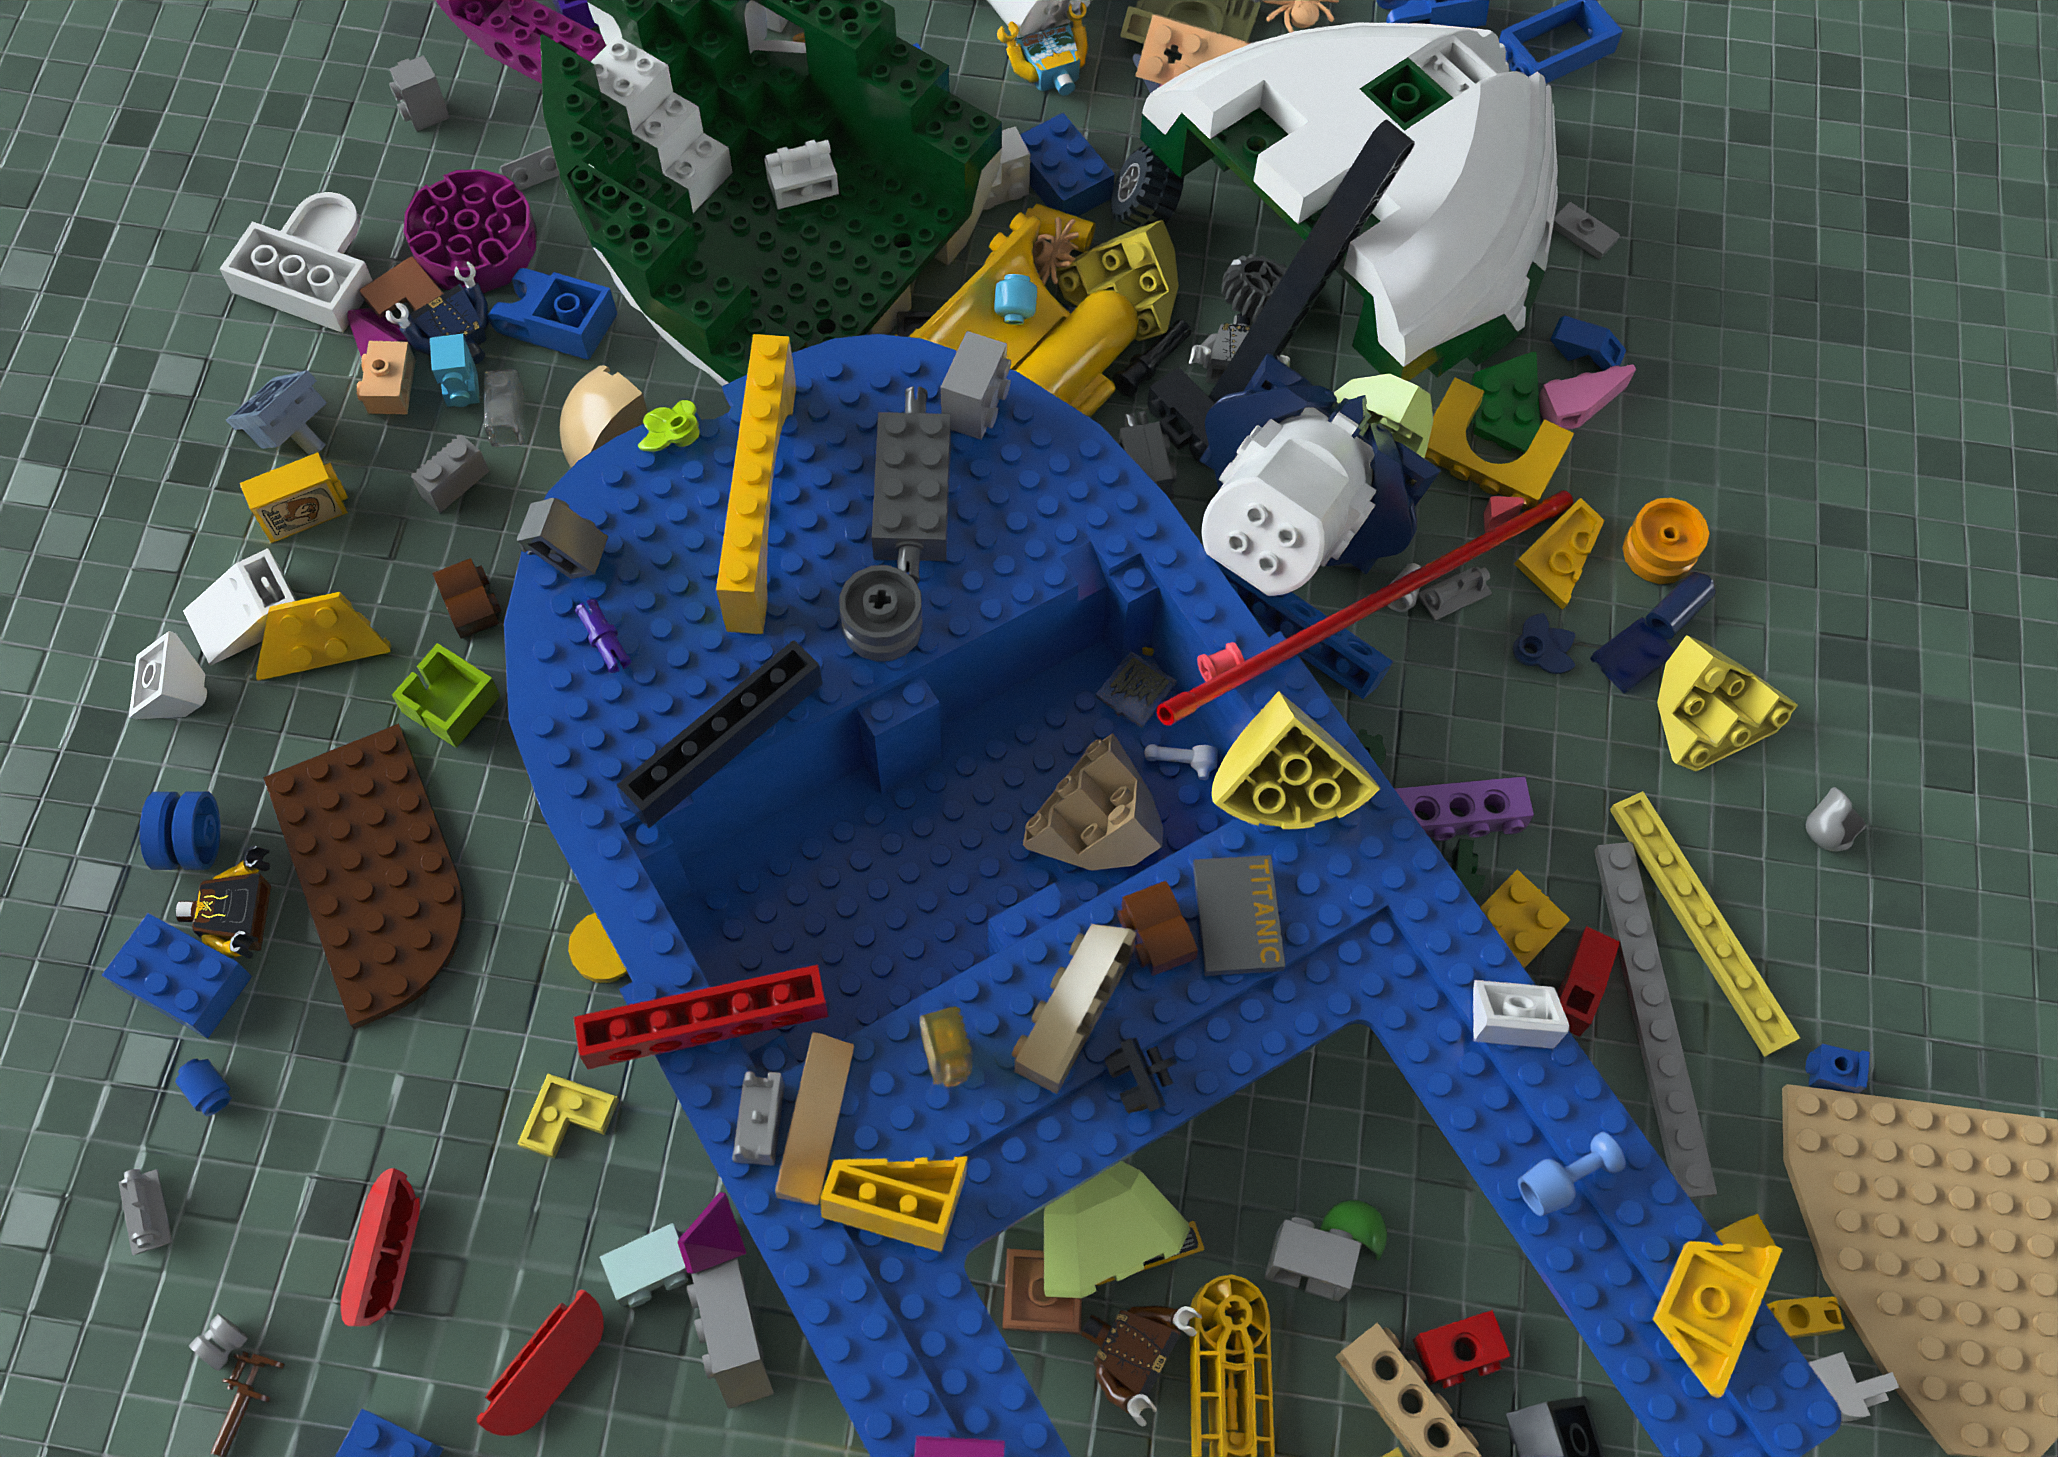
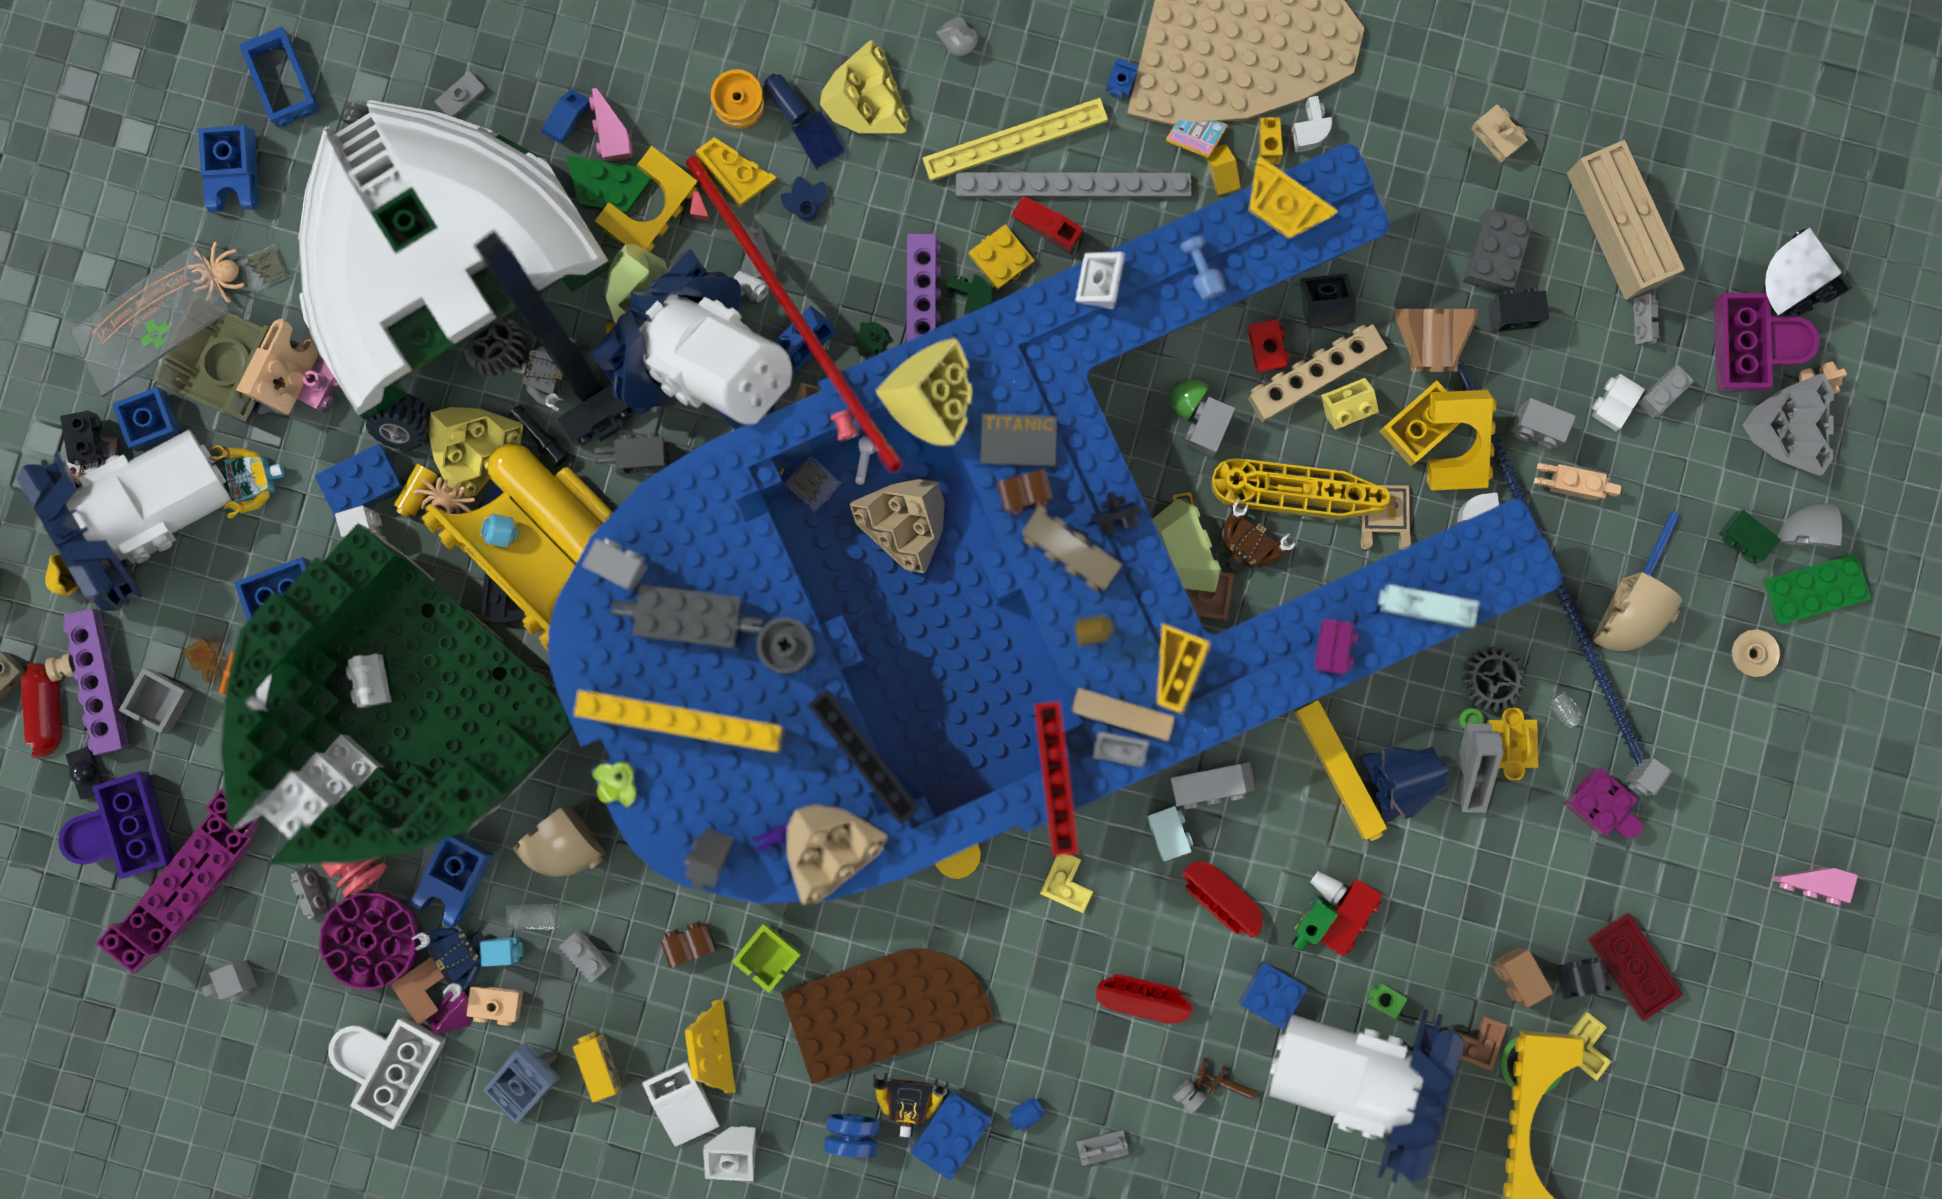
camera: 80 degrees left, 20 degrees up
magenta slope [677,1192,747,1274] -> none
none -> coral wheel [321,857,388,898]
none -> tan brick [787,805,888,905]
none -> piece [1166,120,1228,158]

